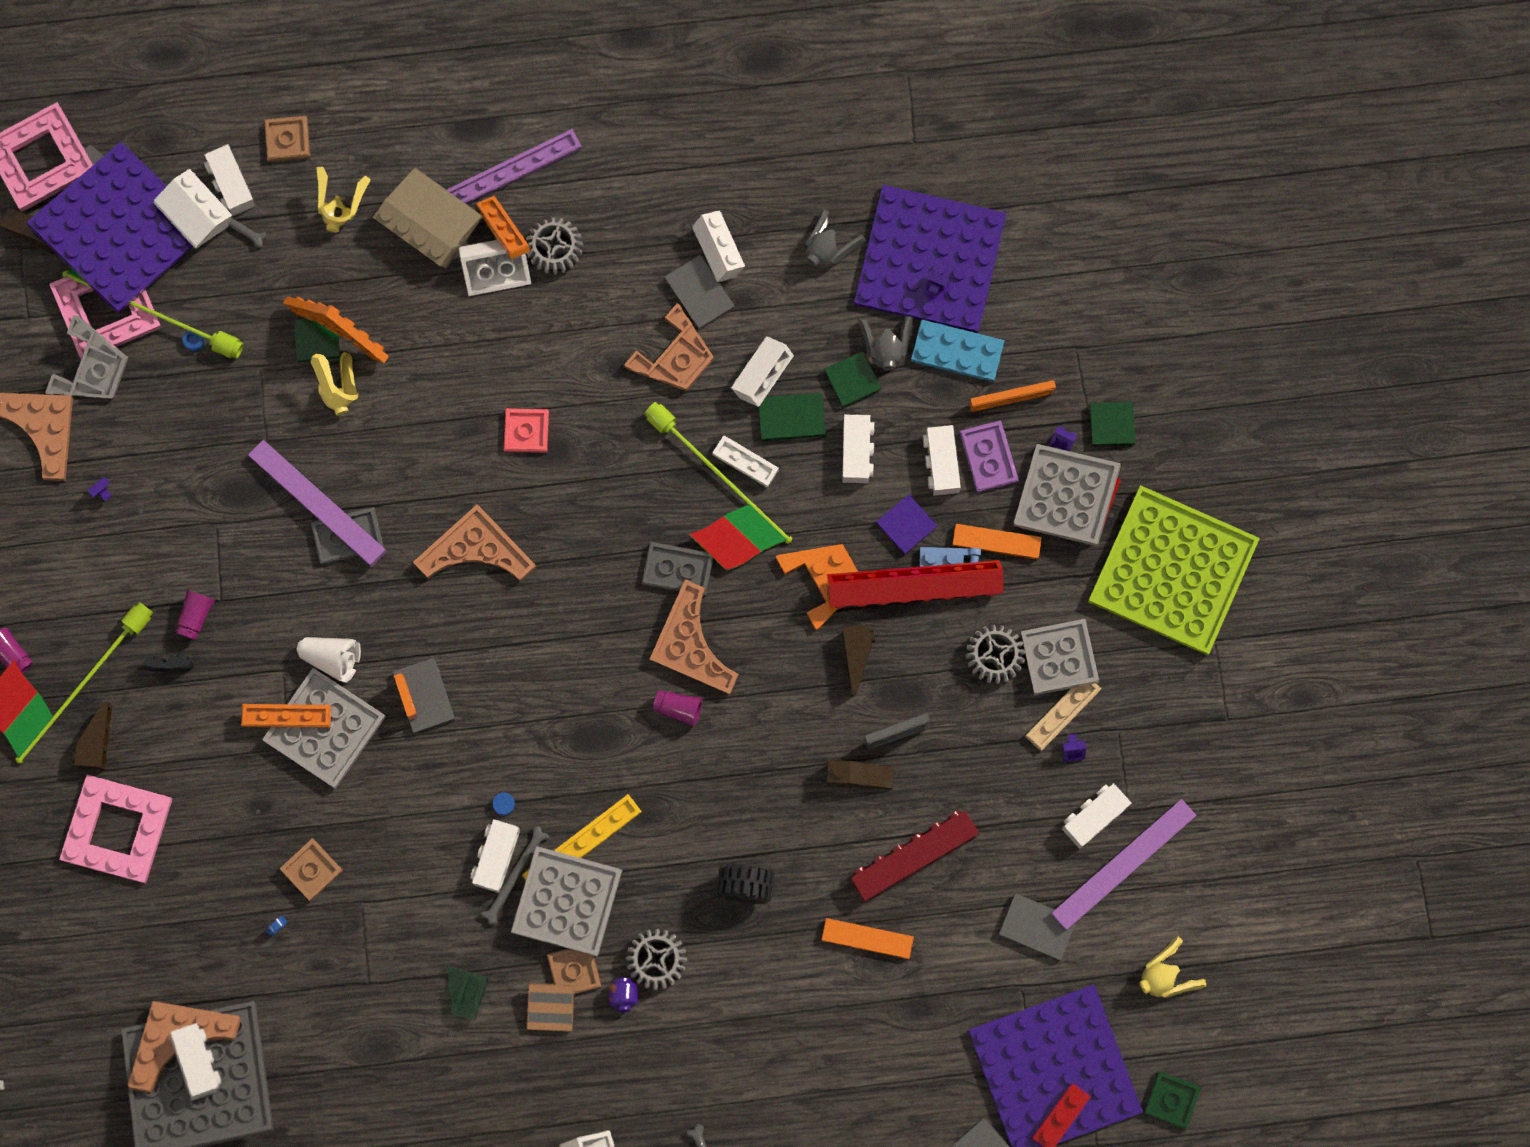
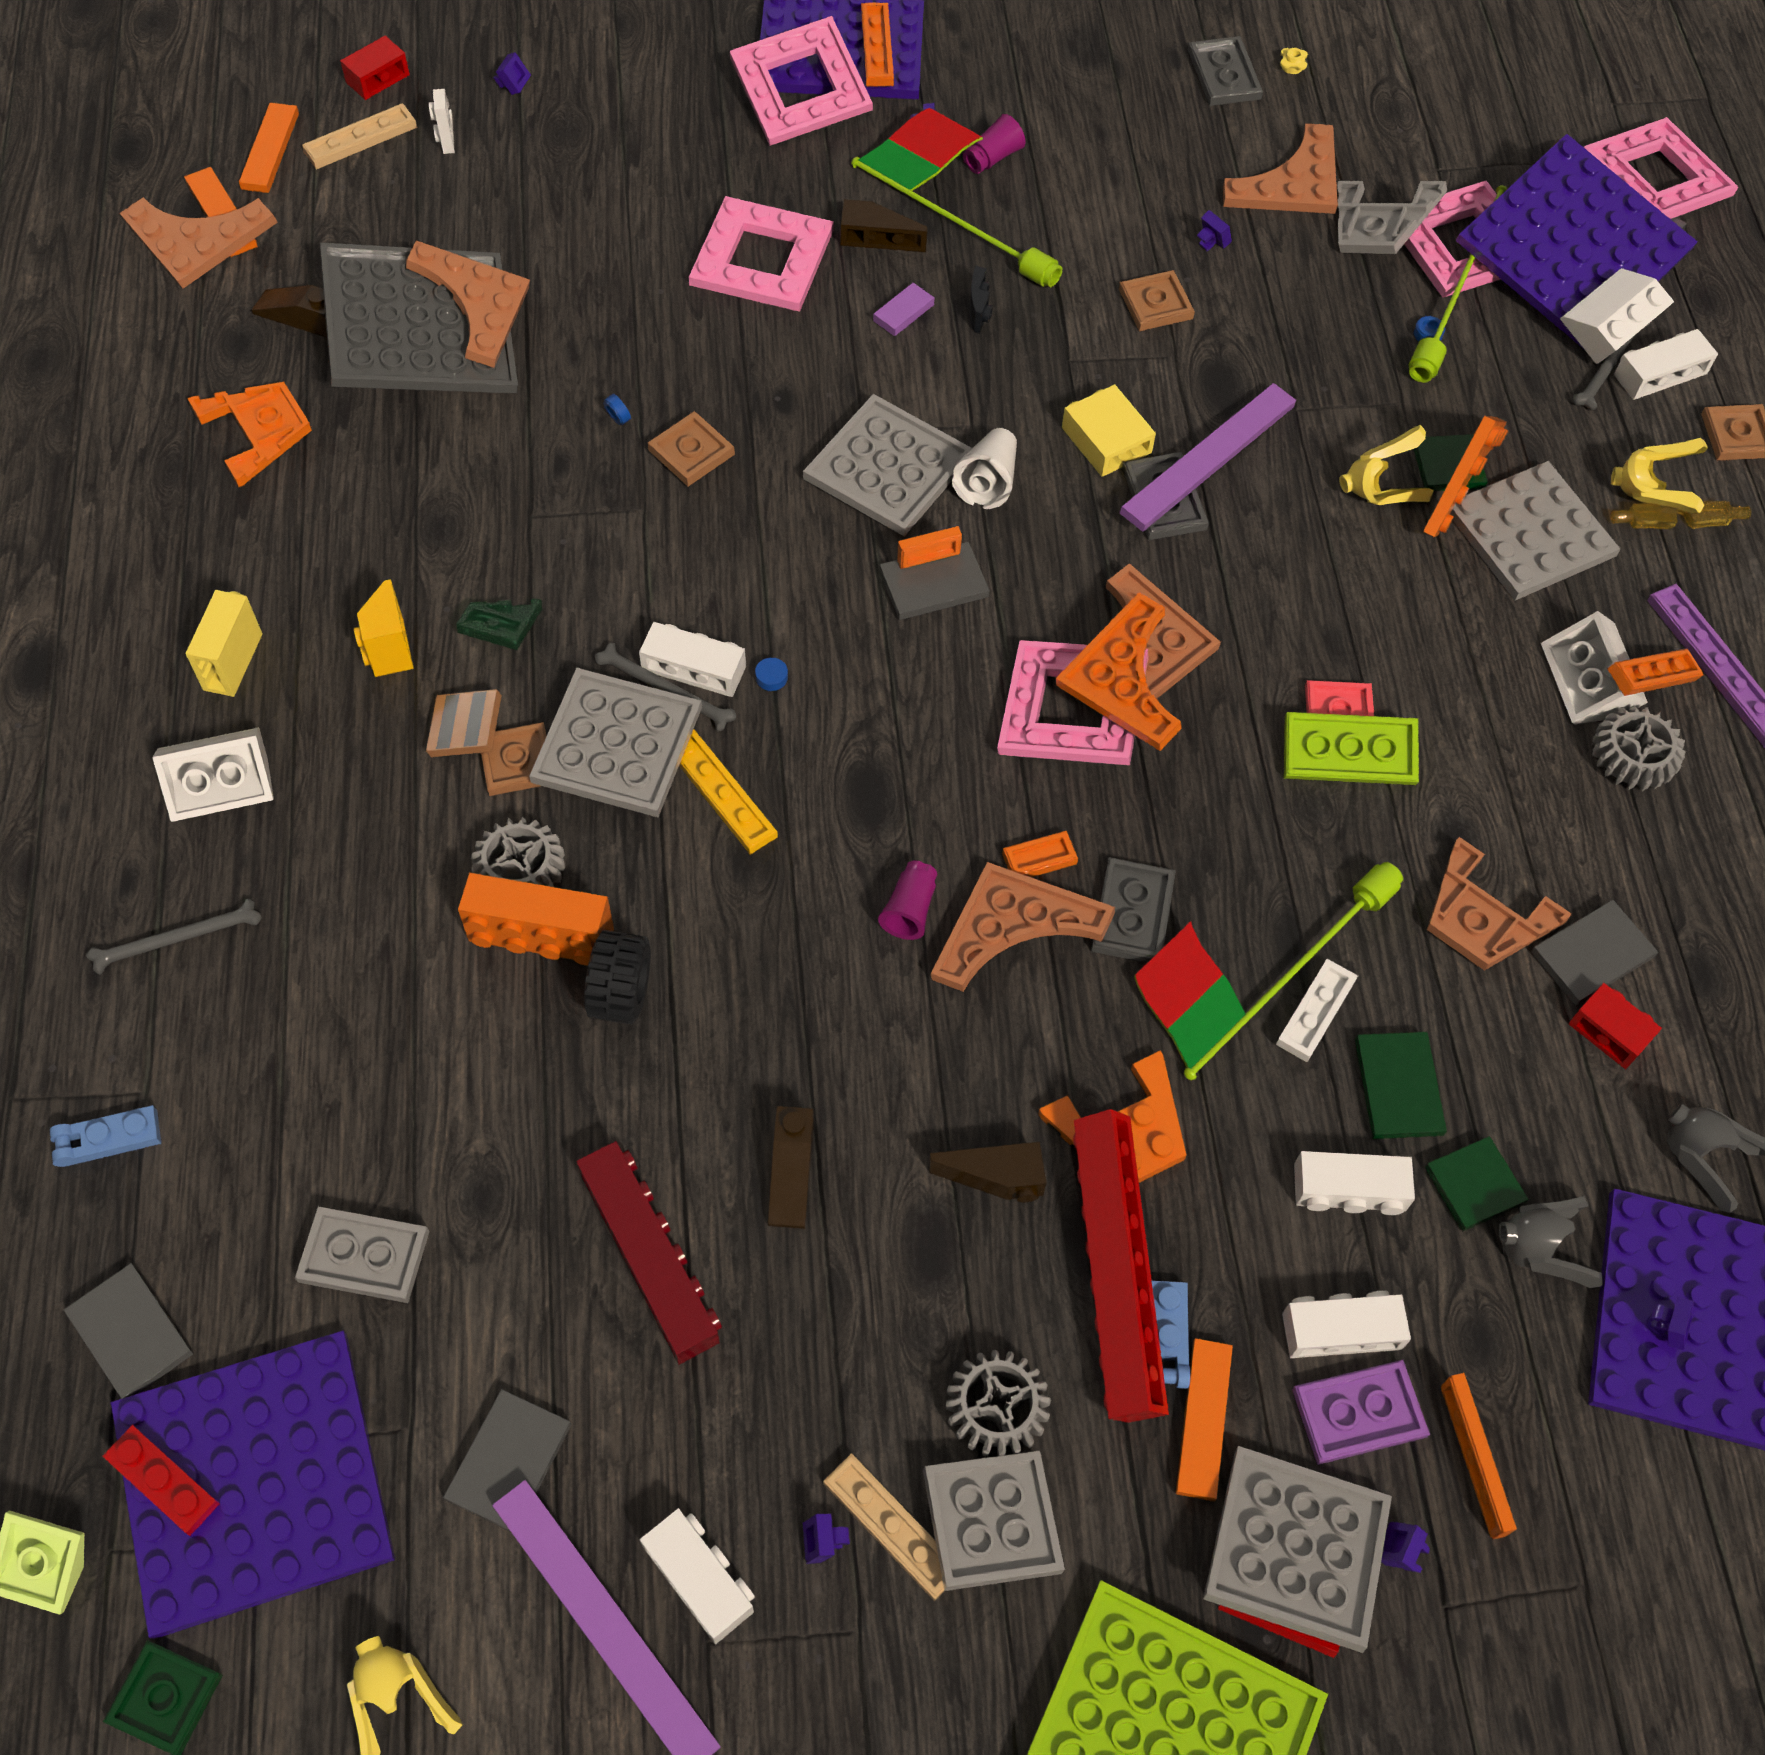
camera: 90 degrees right, 15 degrees down
white brick [170,1023,221,1101] -> none
magenta plant [176,590,215,640] -> none
orange tile [241,704,331,728] -> none
dark tan slope [373,168,483,268] -> none
dark purple head [608,978,638,1013] -> none
white brick [692,211,745,282] -> none
white brick [731,336,794,407] -> none
orange tile [822,918,913,959] -> none
dark grey tile [864,713,930,751] -> none
dark purple tile [876,494,937,555] -> none
dark azure plate [911,320,1005,382] -> none
dark green tile [1089,402,1136,446] -> none
none -> light grey plate [295,1206,430,1303]
none -> yellow slope [354,579,414,677]
none -> orange brick [458,873,614,966]
none -> medium lavender tile [873,283,935,336]
none -> bright pink plate [997,640,1149,765]
none -> orange tile [1002,831,1078,877]
none -> orange plate [1056,592,1181,751]
none -> light yellow brick [1062,384,1156,477]
none -> medium nougat tile [1119,270,1195,331]
none -> lime tile [1284,712,1419,785]
none -> light grey plate [1450,461,1620,600]
none -> red brick [1569,983,1662,1070]
none -> clear yellow piece [1611,501,1751,529]

